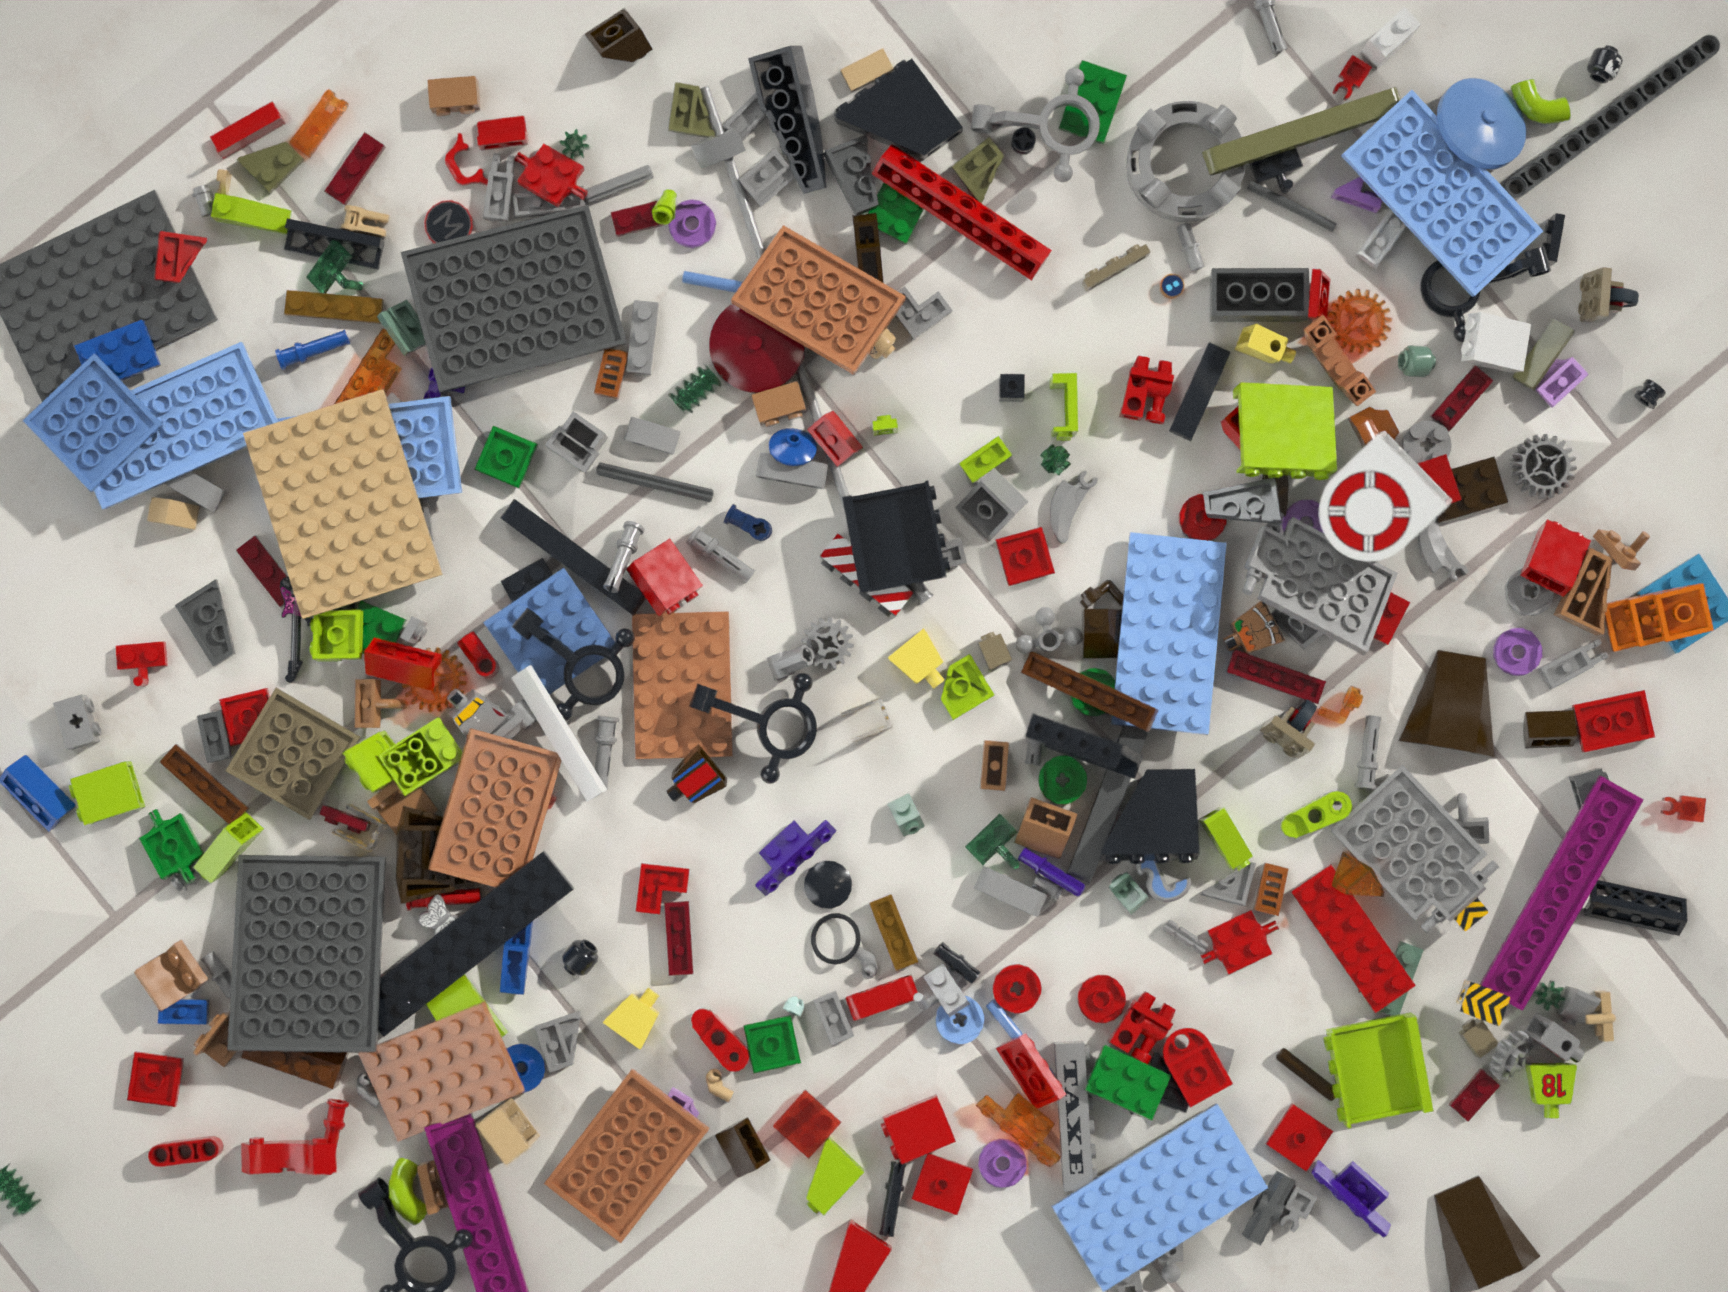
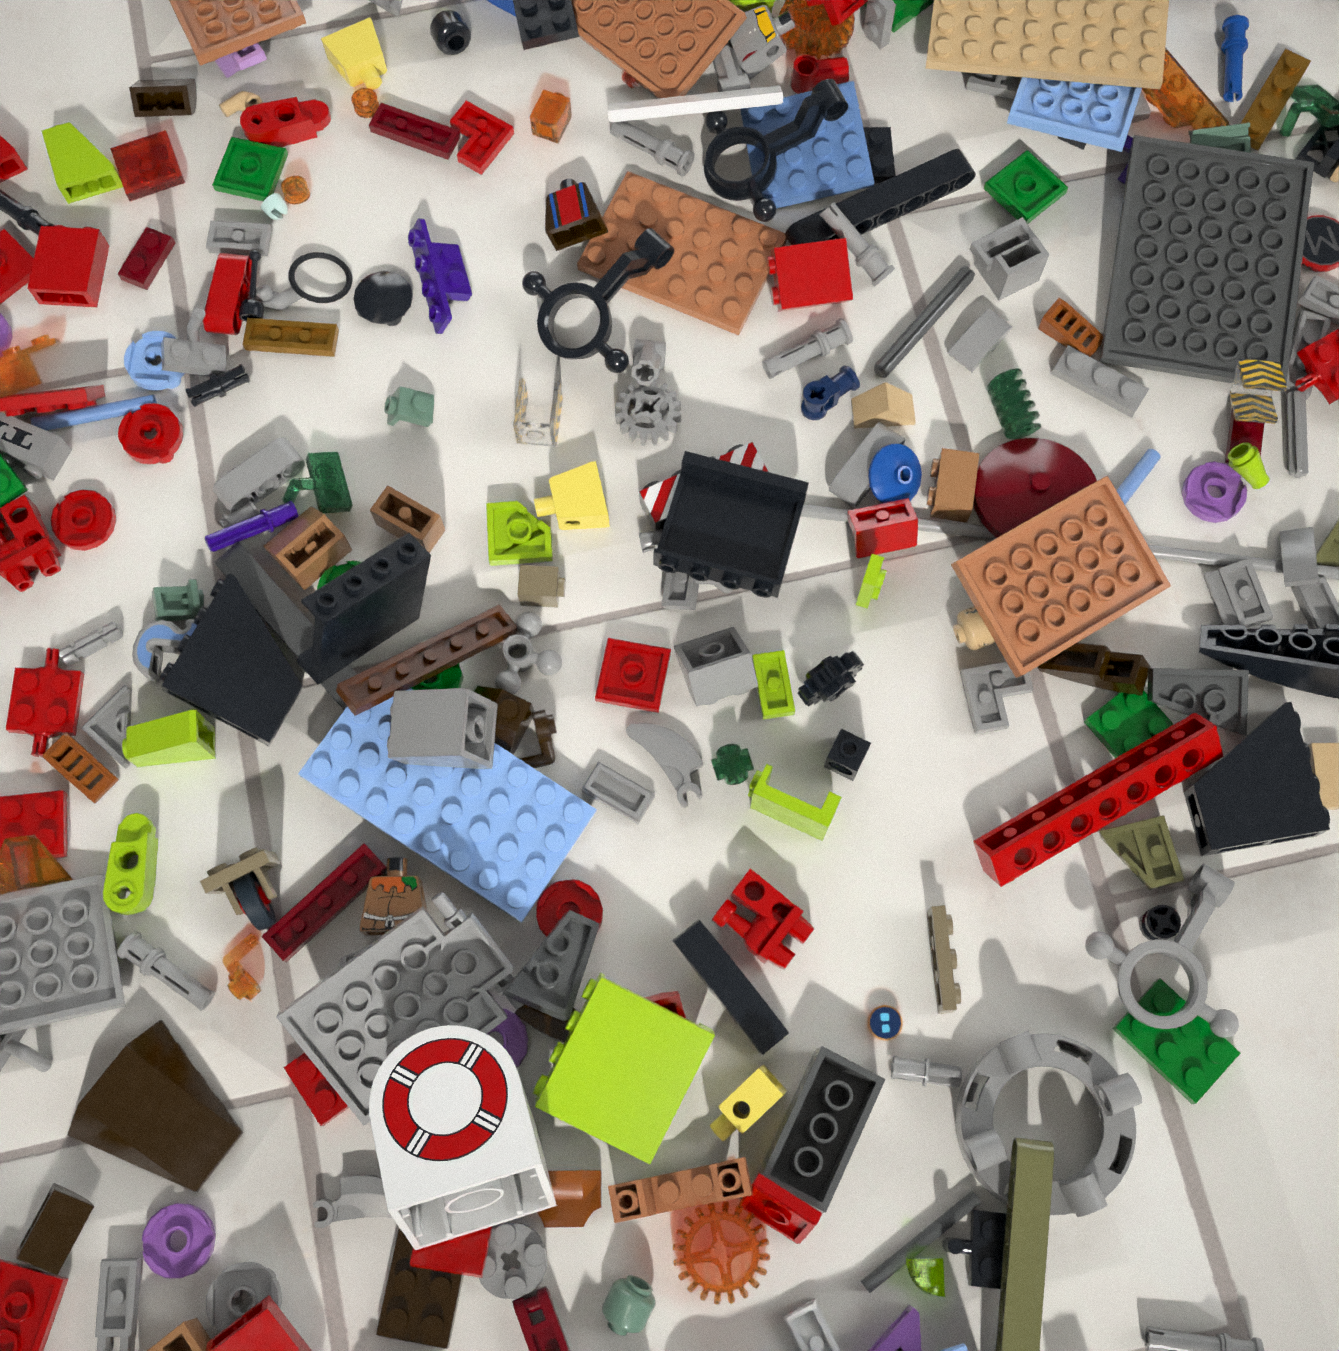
camera: 120 degrees right, 15 degrees down
none -> dark red plate [118,227,176,290]
none -> black hinge [239,250,264,322]
none -> clear orange bush [281,176,310,205]
none -> clear orange bush [351,88,379,118]
none -> light grey slope [387,688,498,769]
none -> clear orange brick [530,89,572,144]
none -> light grey tile [581,761,655,824]
none -> black gear [797,651,864,707]
none -> tan slope [851,382,916,429]
none -> clear neon green tile [906,1258,945,1297]
none -> clear piece [1229,359,1287,424]

